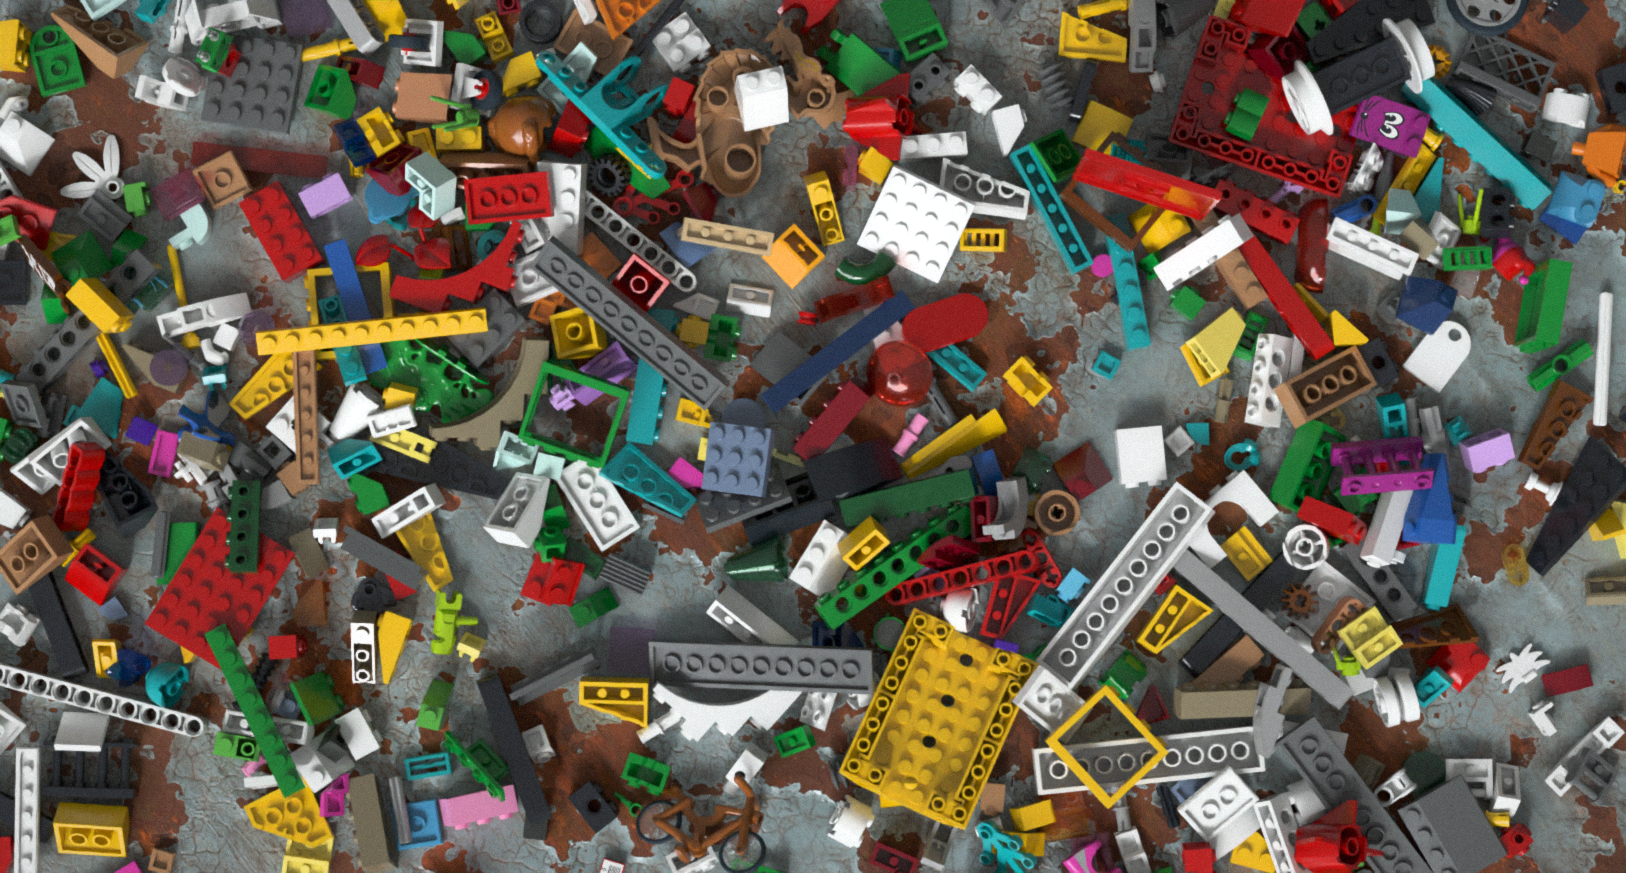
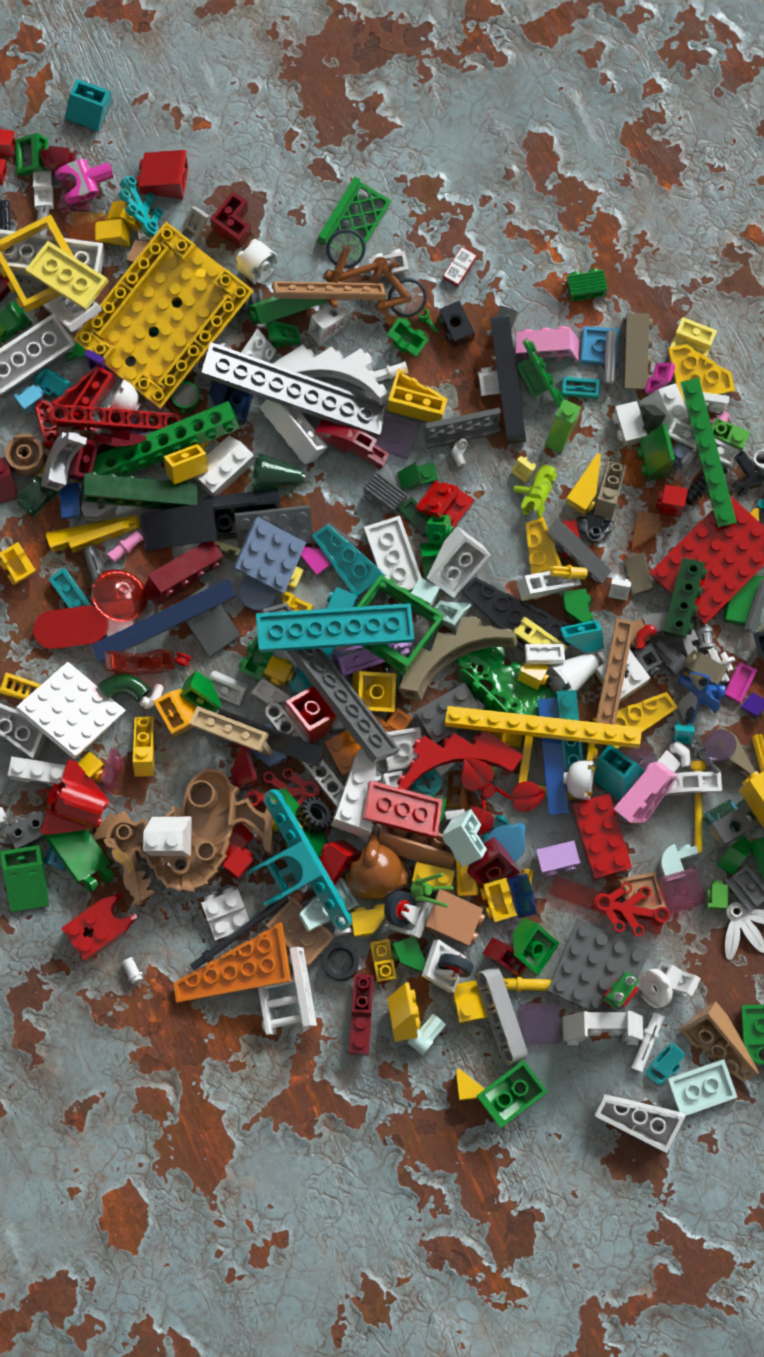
camera: 160 degrees left, 10 degrees down
none -> light yellow plate [25,241,109,310]
none -> white arm [139,684,164,709]
none -> green slope [180,670,221,713]
none -> black tile [218,709,326,767]
none -> green slope [248,296,326,324]
none -> teal plate [256,603,414,652]
none -> medium nougat tile [272,281,386,300]
none -> dark red slope [314,420,389,470]
none -> white arm [451,439,468,468]
none -> yellow axle [550,565,587,580]
none -> white cylinder [563,760,594,800]
none -> teal slope [593,745,645,801]
none -> red plant [593,882,670,937]
none -> bright pink wedge [614,762,678,823]
none -> red arm [635,624,657,650]
none -> black bar [732,451,763,496]

